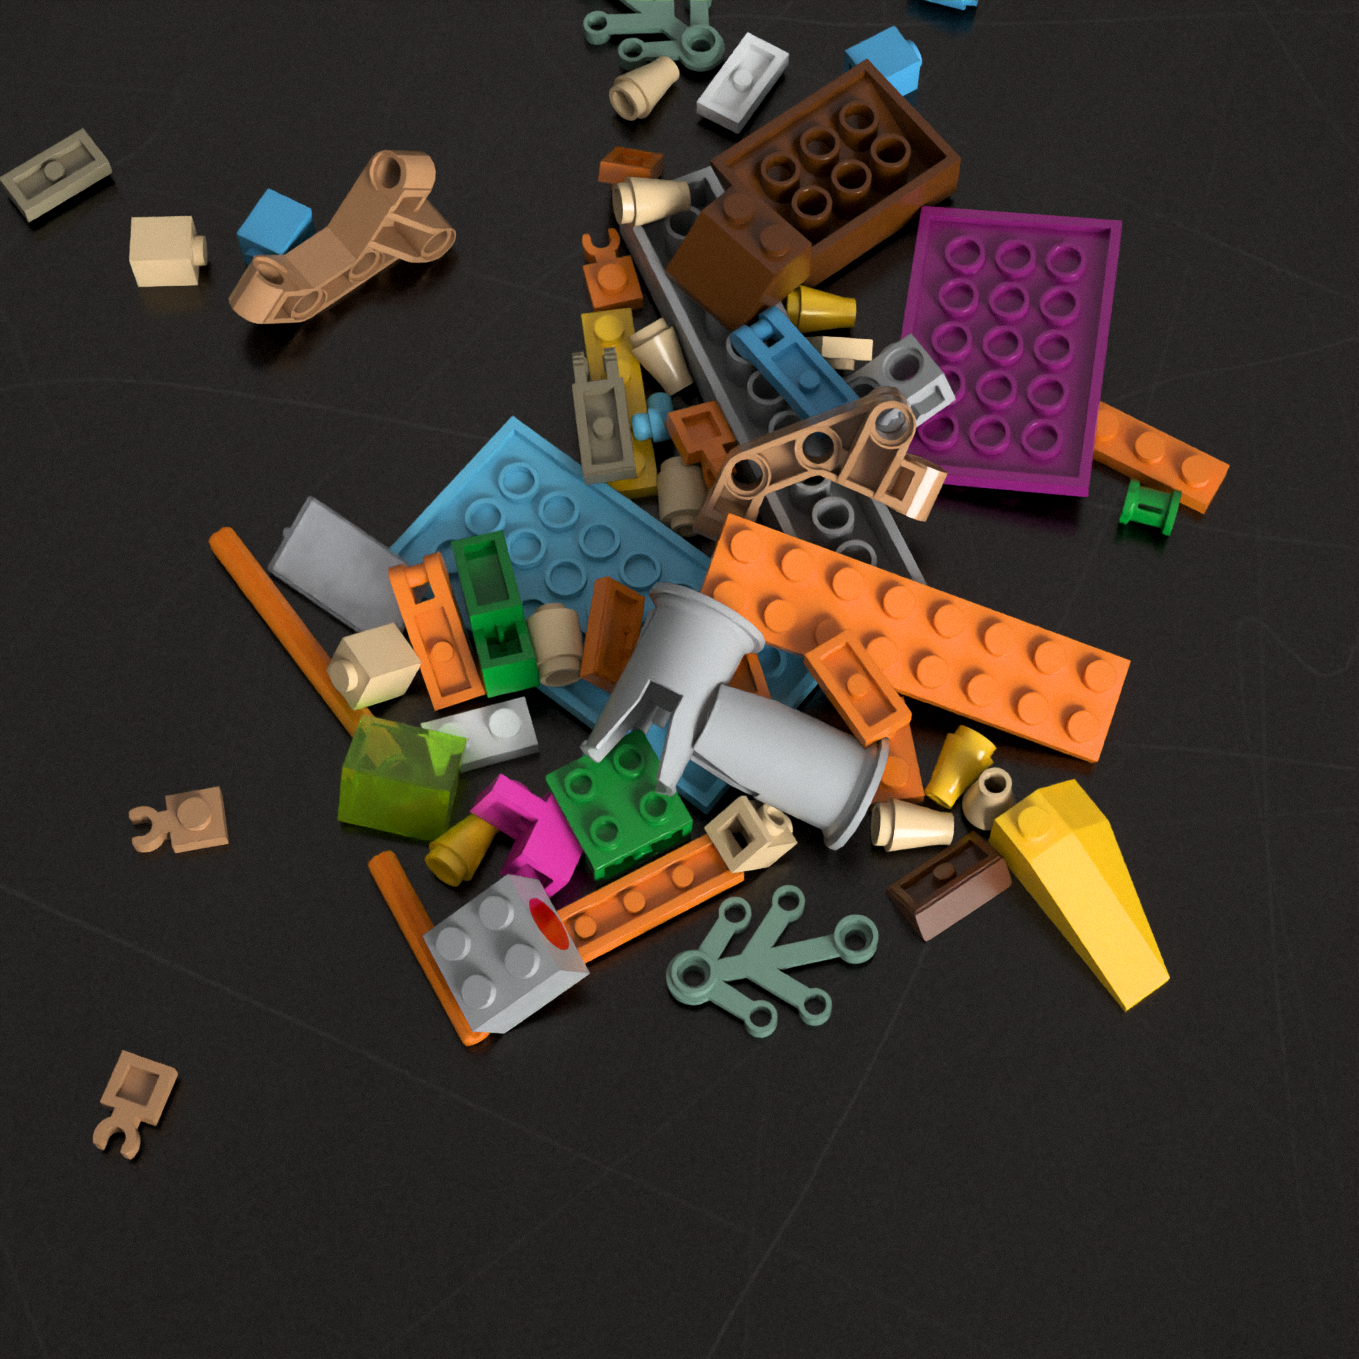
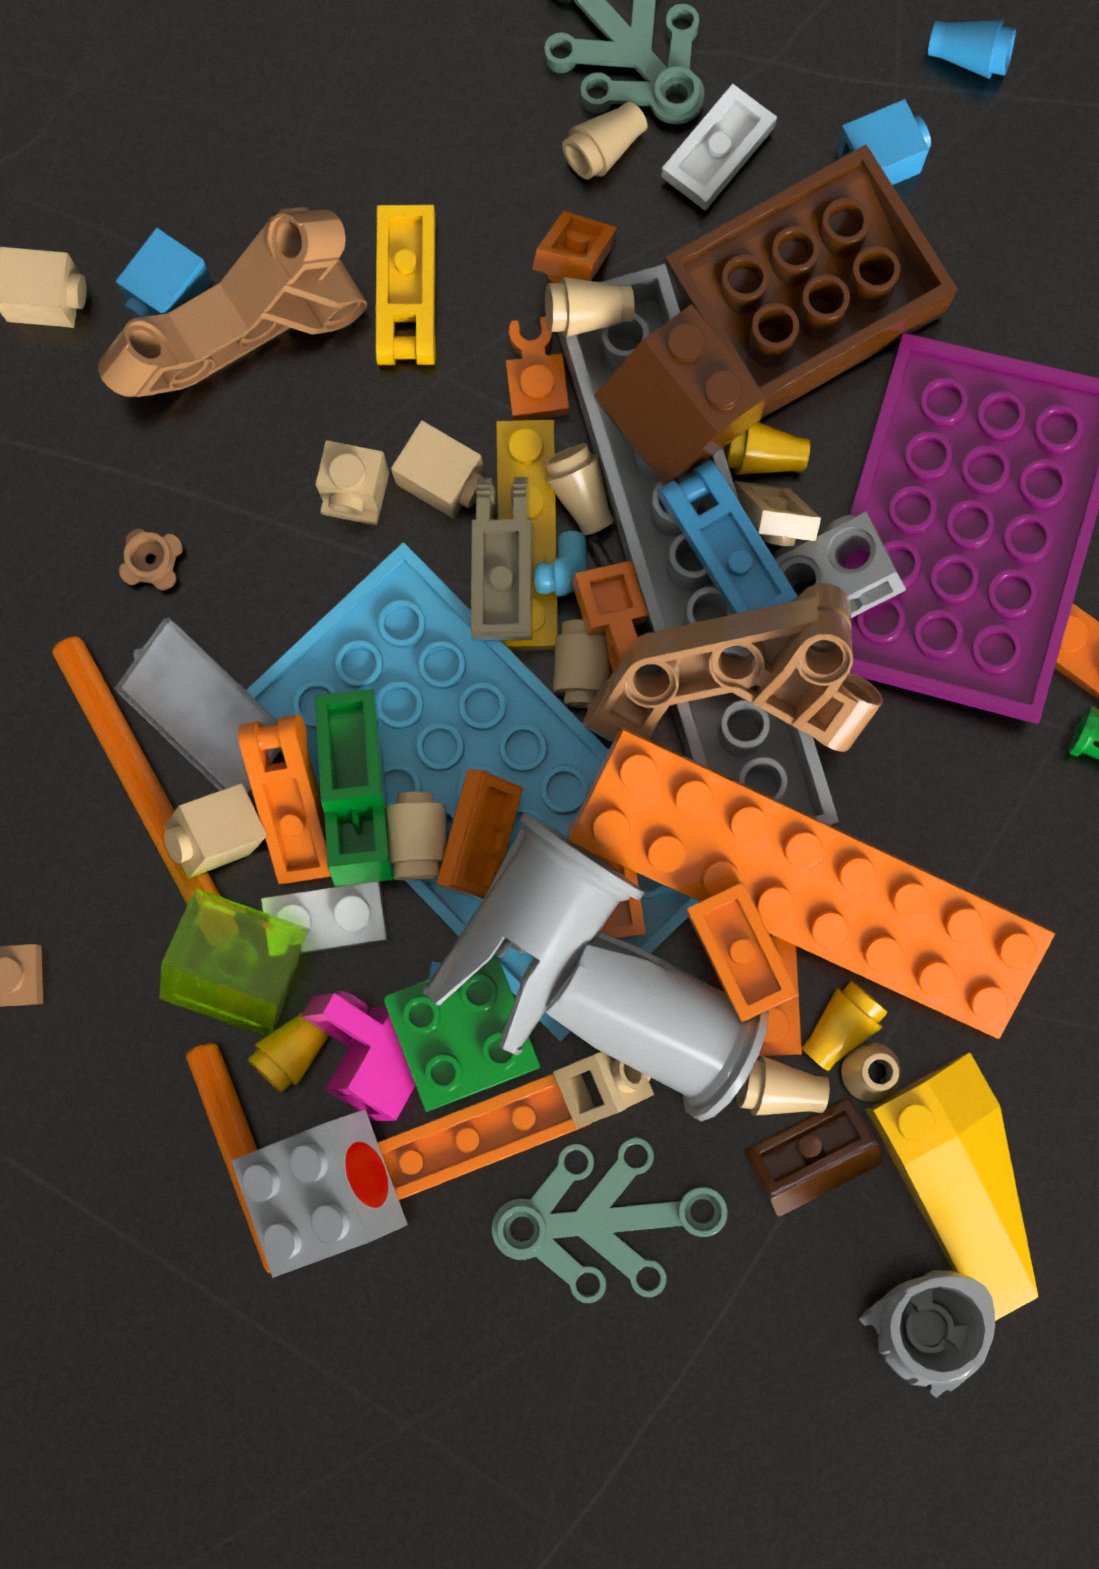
camera: 15 degrees right, 15 degrees up
none -> medium nougat plate [119,529,183,590]
none -> tan brick [315,440,390,526]
none -> yellow plate [376,205,436,365]
none -> tan brick [391,421,485,519]
none -> light grey helmet [859,1270,995,1398]

